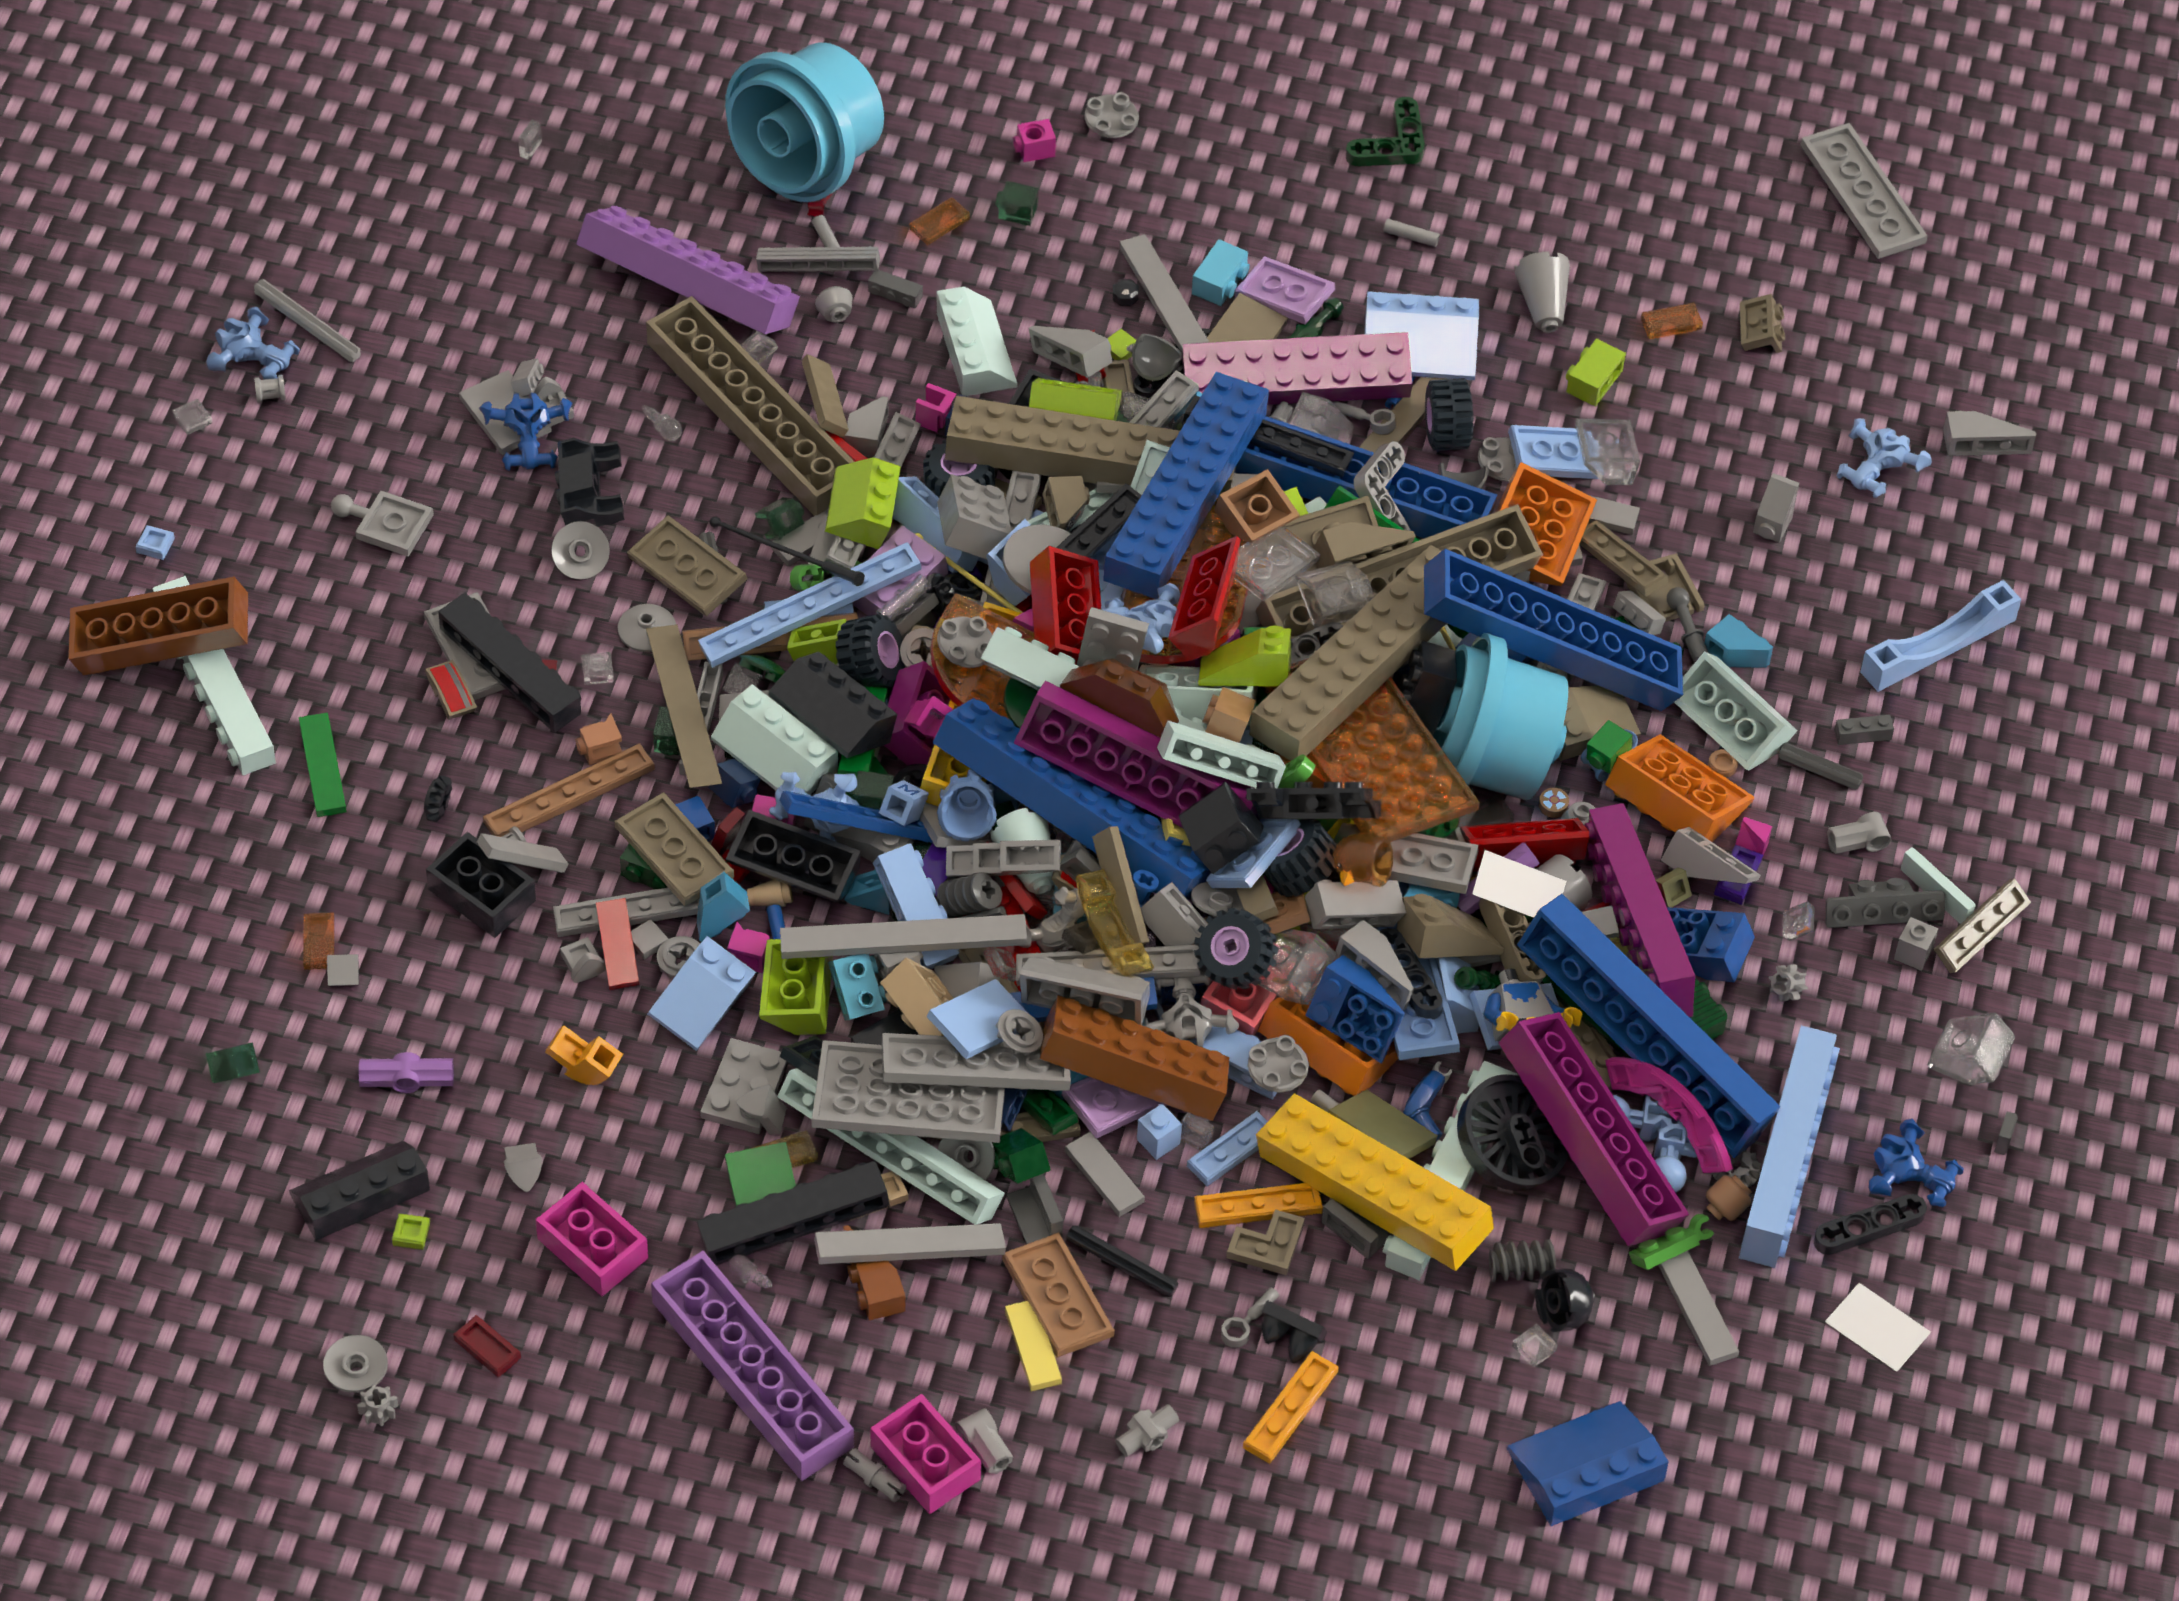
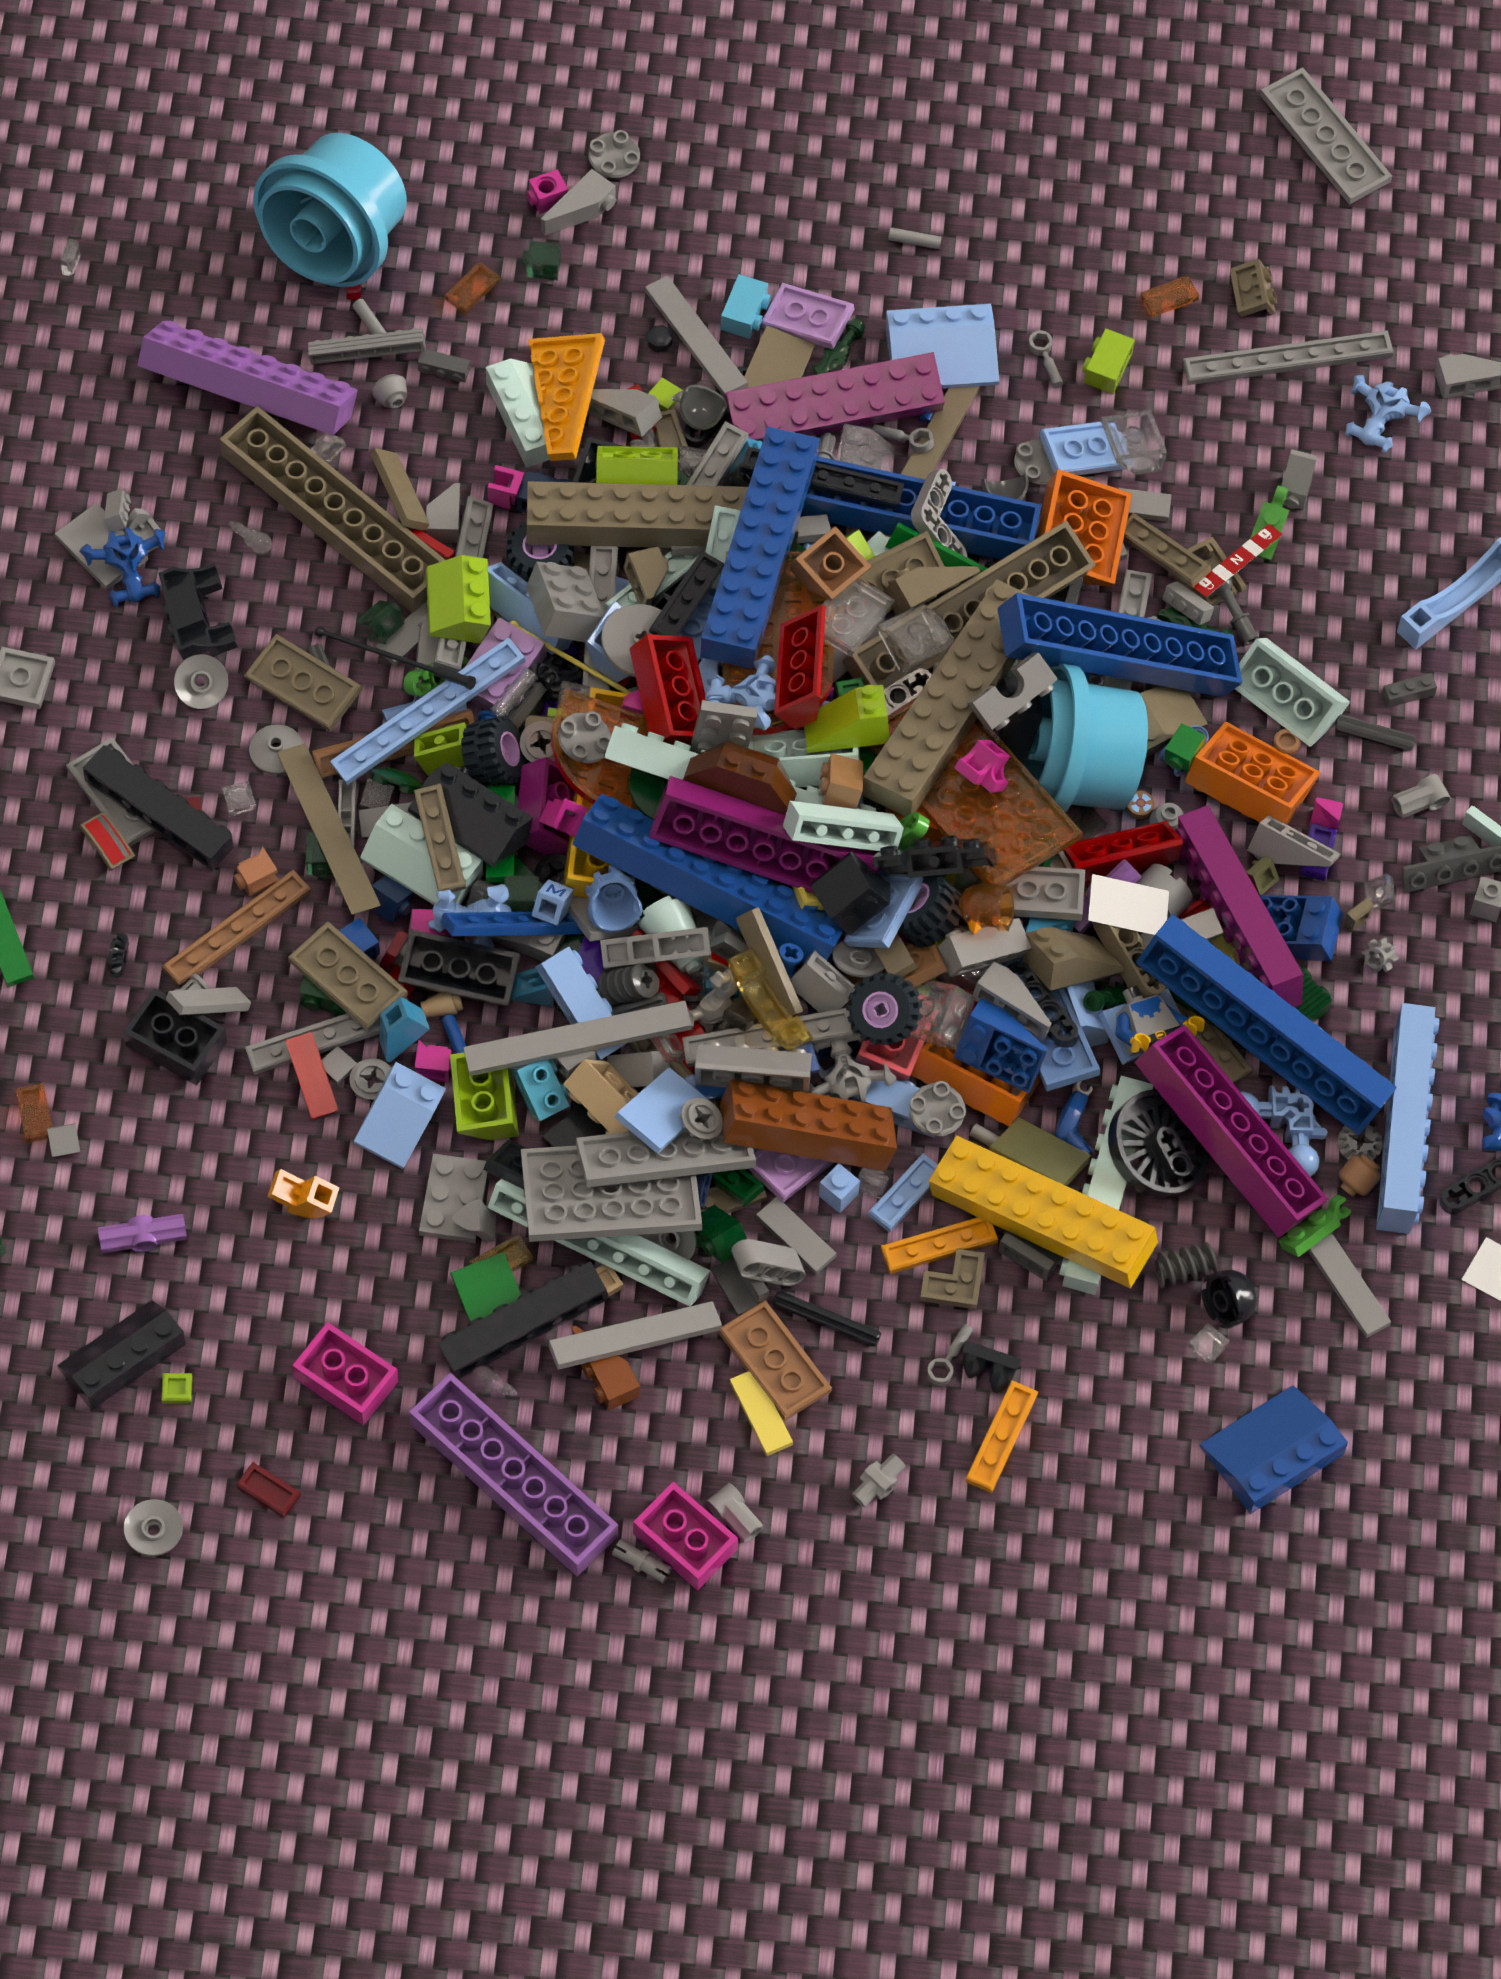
camera: 10 degrees left, 10 degrees up
light grey gear [357,1384,398,1426] -> none
light grey tile [504,1143,542,1192] -> none
light grey tile [560,937,606,983] -> none
dark green beam [1345,96,1425,166] -> none
black wheel [1425,378,1473,451] -> none
light grey cone [1514,252,1570,333] -> none
dark pink tile [1605,1057,1733,1173] -> none
dark azure slope [1705,614,1773,668] -> none
none -> dark tan tile [414,783,467,892]
none -> light orange wing [528,333,605,461]
none -> light grey slope [541,169,616,236]
none -> light grey beam [731,1239,806,1286]
none -> dark pink brick [954,740,1011,792]
none -> light grey arch [967,652,1058,731]
none -> light grey piece [1028,330,1063,388]
none -> light grey tile [1183,330,1394,385]
none -> red sticker [1193,524,1283,597]
none -> bright green plate [1250,485,1289,561]
none -> dark tan tile [1344,898,1374,932]

